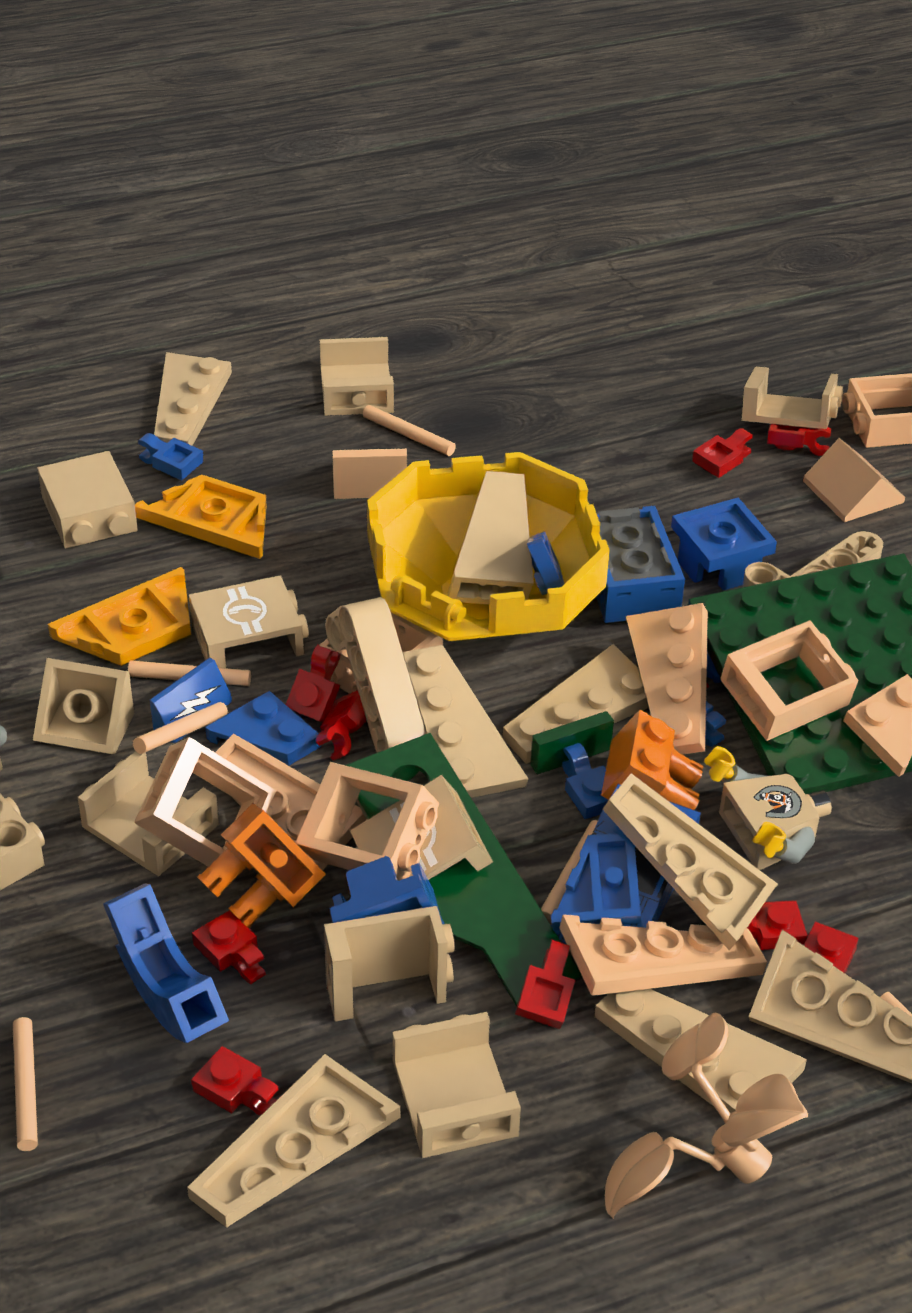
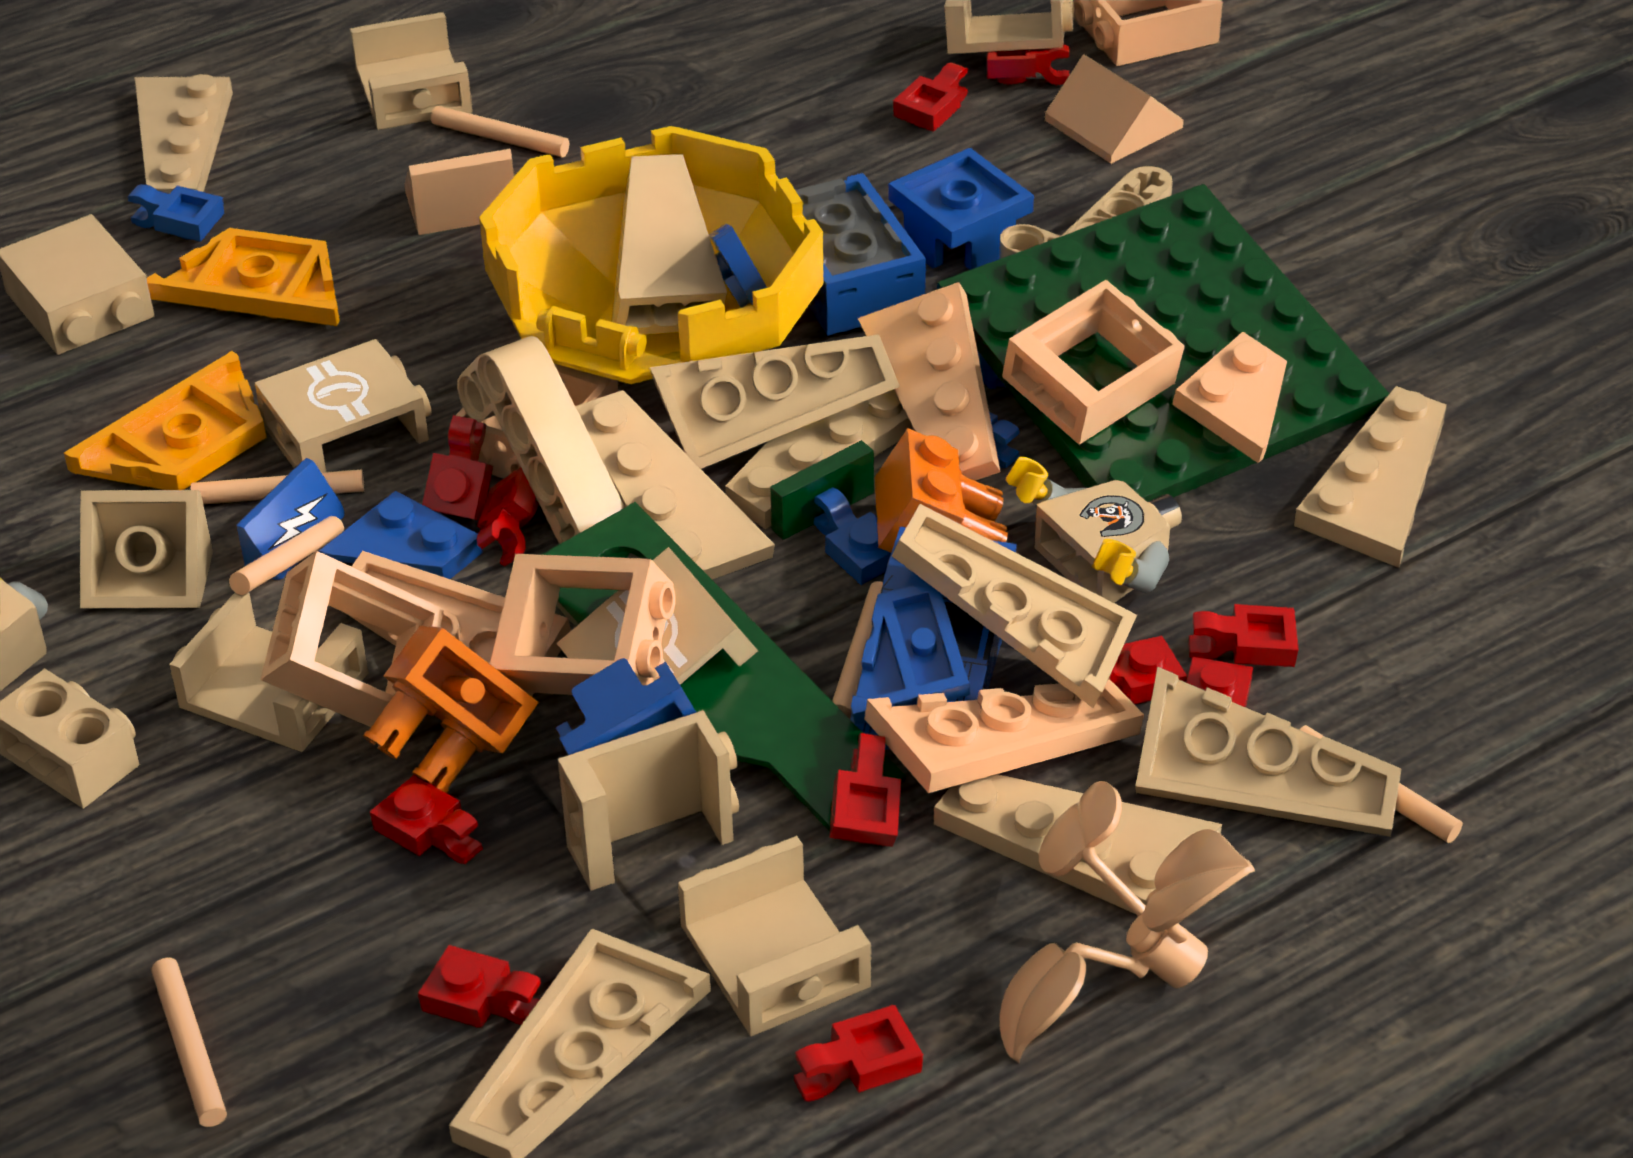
camera: 10 degrees left, 0 degrees up
blue arch [103,884,229,1043] -> none
none -> tan wing [648,334,900,469]
none -> red plate [794,1004,923,1101]
none -> red plate [1188,604,1299,667]

